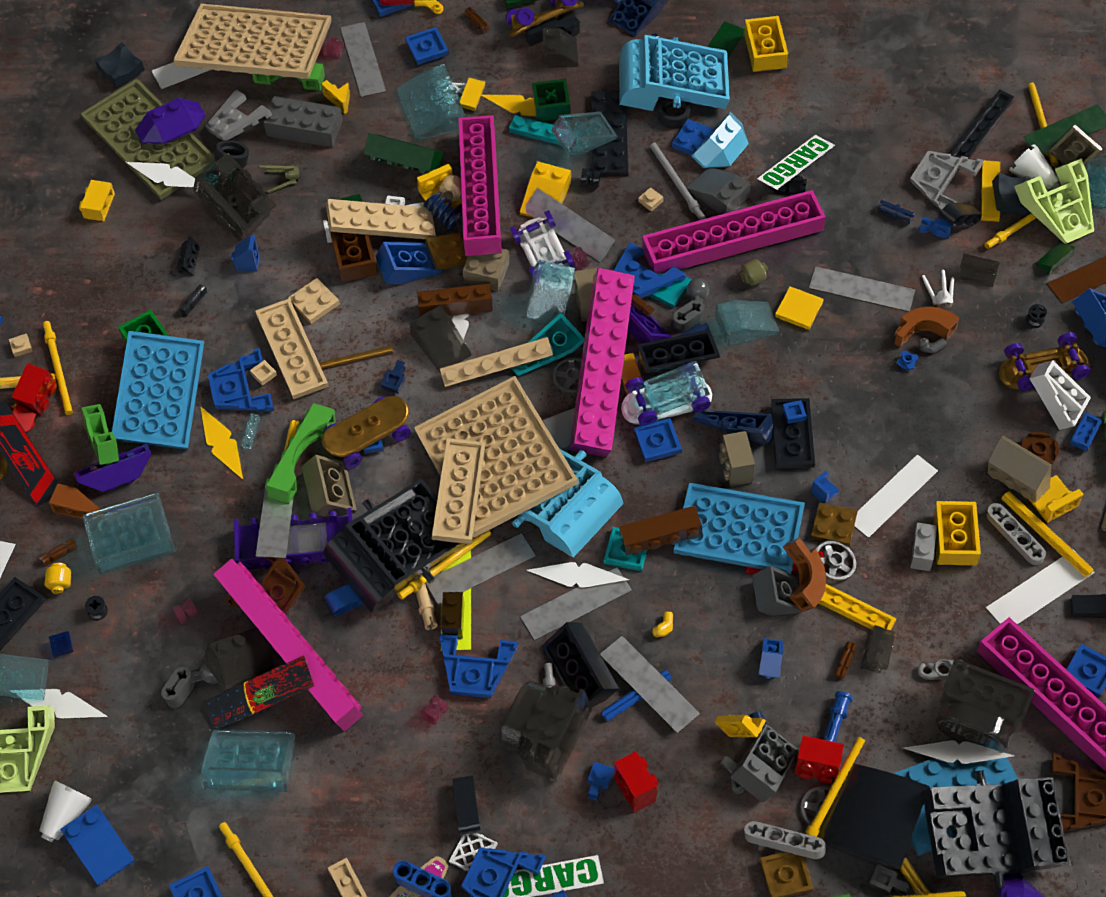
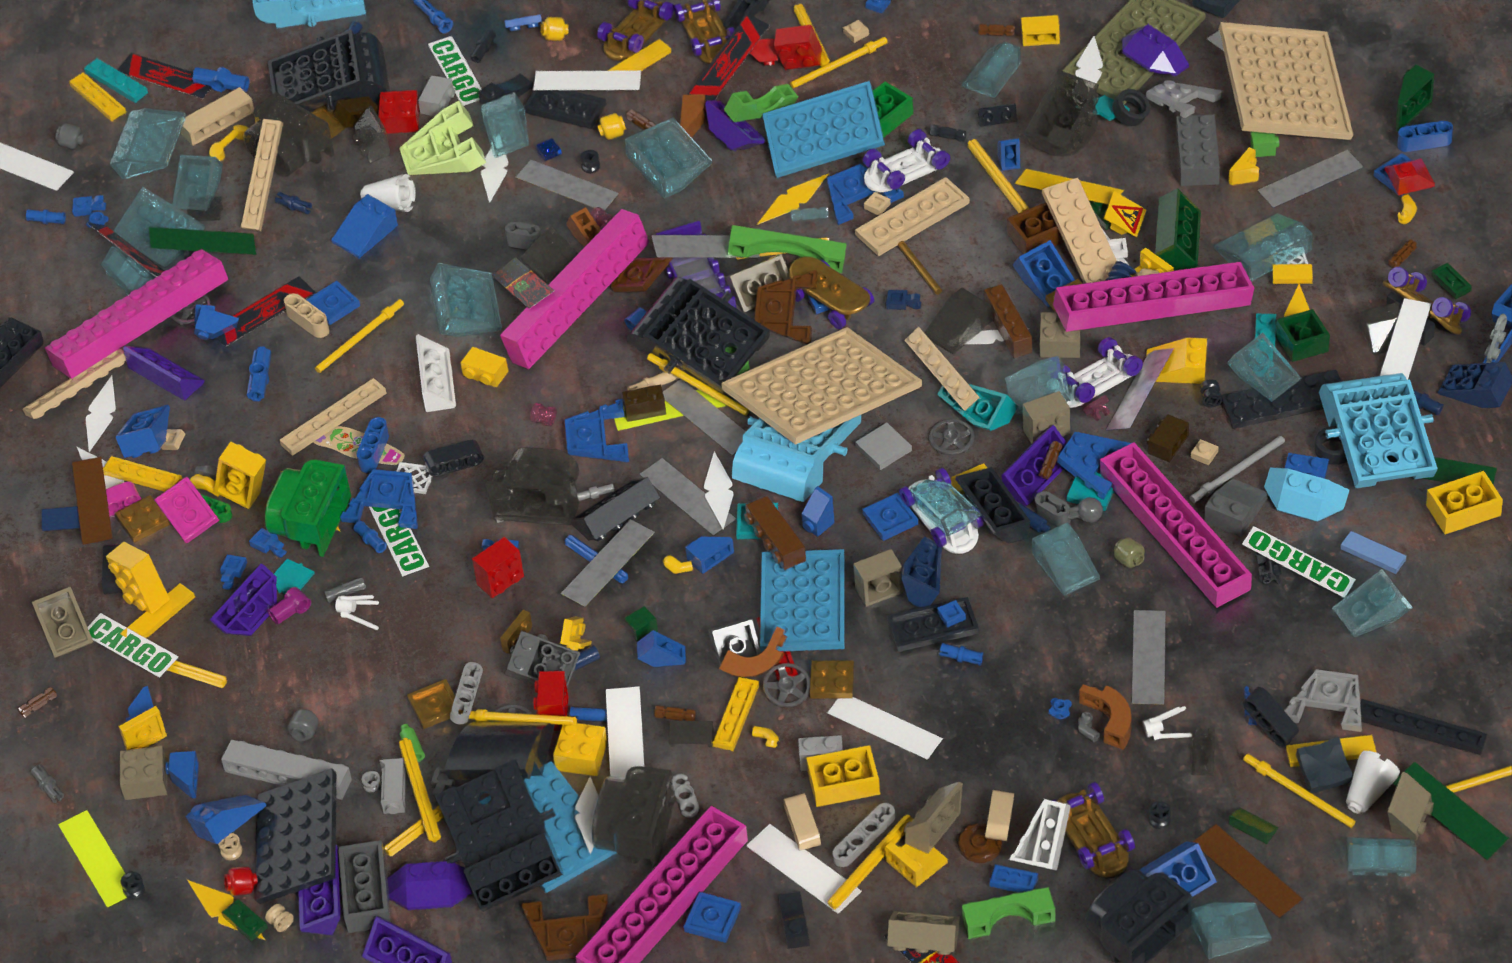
camera: 80 degrees right, 10 degrees down
olive plant [258,165,300,194] -> none
tan plate [288,278,340,324] -> none
clear pink tile [323,37,345,59] -> none
blue plate [405,27,449,65] -> none
tan plate [432,438,486,544] -> none
dark pink brick [569,268,635,457] -> none
yellow tile [775,286,824,330] -> none
blue panel [811,471,839,504] -> none
dark blue pin [878,199,915,223] -> none
yellowish green wedge [1014,159,1094,244] -> none
none -> white slope [416,334,456,412]
none -> yellow brick [461,347,508,388]
none -> pearl gold plate [500,609,532,654]
none -> flat silver sticker [516,160,619,211]
none -> yellow brick [553,723,608,776]
none -> dark orange slope [566,207,601,247]
none -> white sticker [606,686,646,799]
none -> dark green panel [625,606,658,642]
none -> blue slope [685,536,734,574]
none -> yellow arm [752,726,779,748]
none -> reddish brown wing [754,270,818,345]
none -> tan beam [783,793,821,851]
none -> blue slope [802,486,835,537]
none -> white piece [863,129,950,192]
none -> blue pin [939,643,984,666]
none -> clear light blue slope [962,42,1021,98]
none -> yellow axle [968,139,1029,213]
none -> reddish brown axle [978,24,1015,36]
none -> tan beam [985,790,1014,841]
none -> yellow sticker [1014,169,1124,204]
none -> yellow piece [1104,191,1146,237]
none -> dark brown brick [1147,414,1189,463]
none -> clear light blue slope [1333,569,1413,637]
none -> medium blue tile [1341,531,1406,574]
none -> white sticker [1380,298,1431,380]

